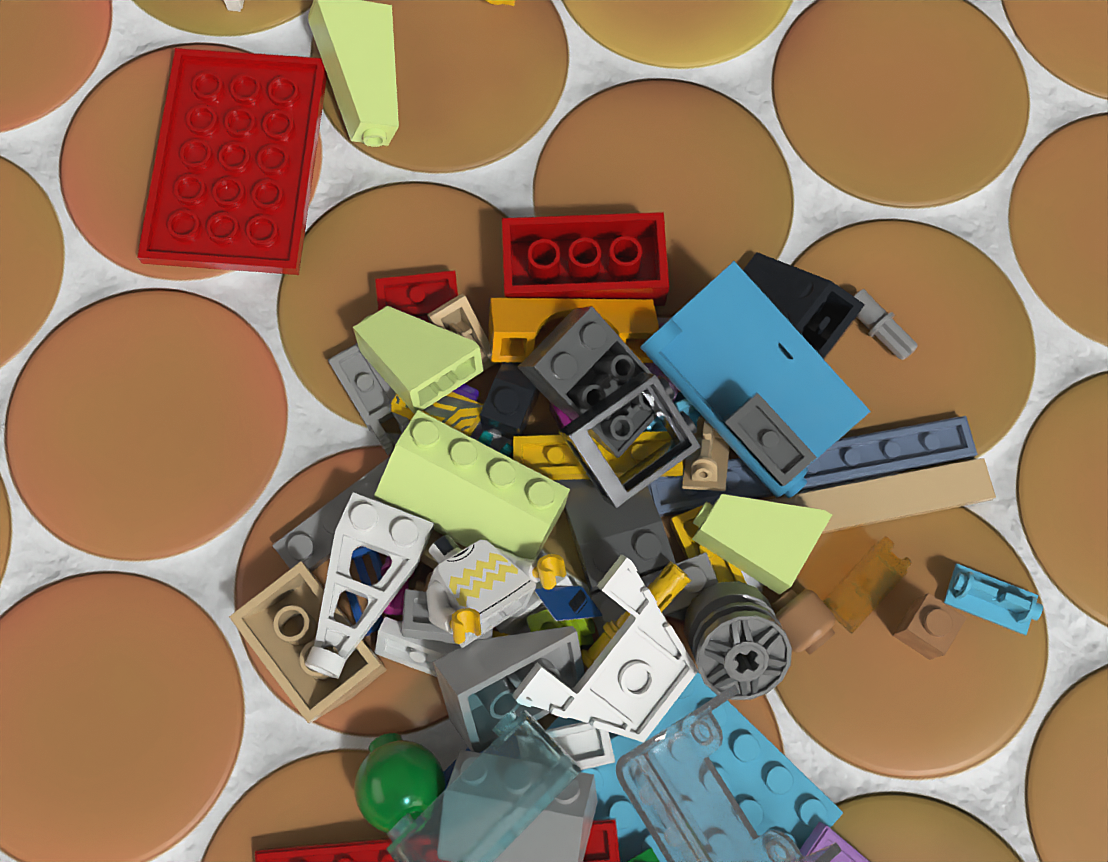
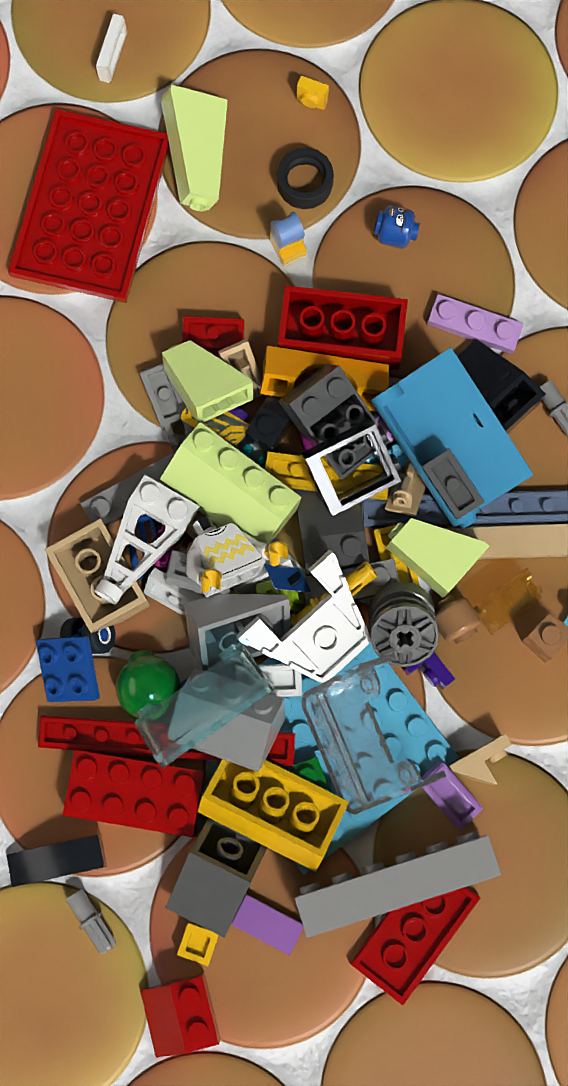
camera: 10 degrees right, 5 degrees up
none -> blue plate [36,617,116,702]
none -> medium blue leg [270,211,307,266]
none -> black tyre [277,147,334,209]
none -> blue head [373,205,420,249]
none -> dark purple bracket [404,652,455,690]
none -> lavender plate [427,294,524,355]
none -> tan slope [447,734,512,785]

